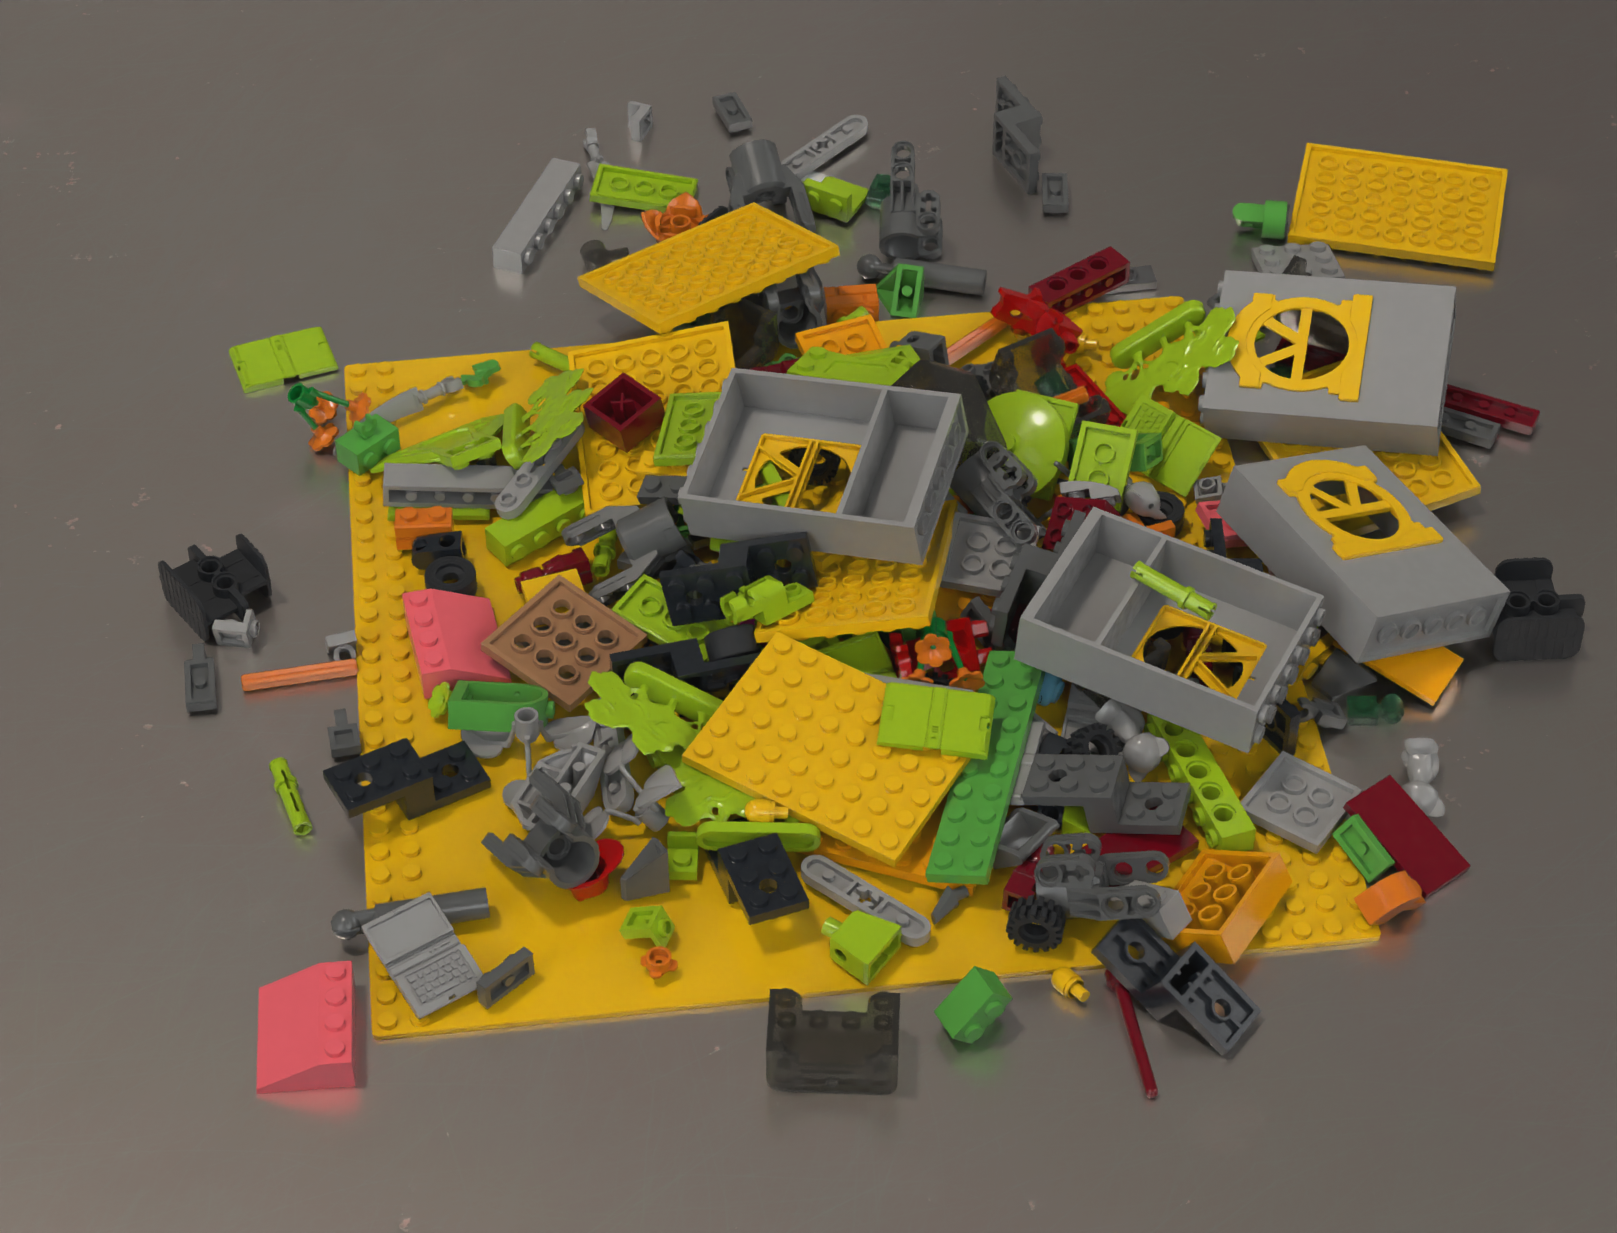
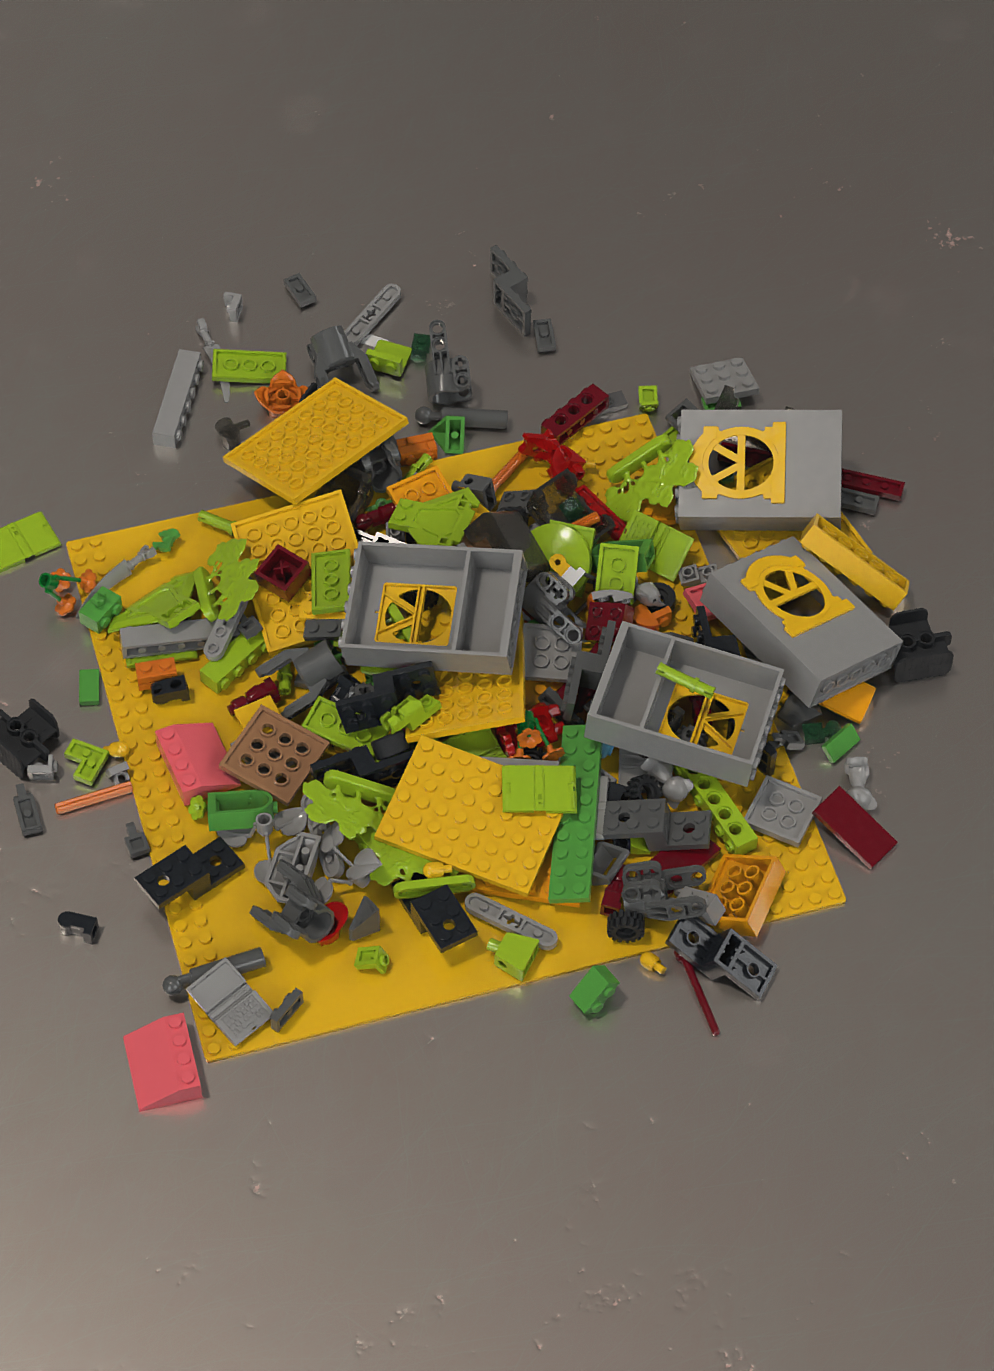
camera: 10 degrees left, 10 degrees up
lime pin [269,757,313,836] -> none
black tyre [424,556,477,596] -> none
orange plate [640,946,678,979] -> none
lime bracket [667,831,699,880] -> none
clear smoke windscreen [766,988,900,1095] -> none
dark grey bar [931,885,969,925] -> none
bright green piece [1232,200,1290,240] -> none
yellow plate [1287,143,1508,271] -> none
bright green plate [1332,814,1395,883] -> none
orange brick [1354,870,1426,925] -> none
none -> black leg [58,911,99,944]
none -> lime plate [64,738,110,786]
none -> bright green tile [79,669,100,706]
none -> yellow cylinder [103,741,130,757]
none -> leg [549,554,586,586]
none -> lime bracket [638,385,659,412]
none -> yellow brick [800,513,910,611]
none -> bright green tile [821,723,861,763]

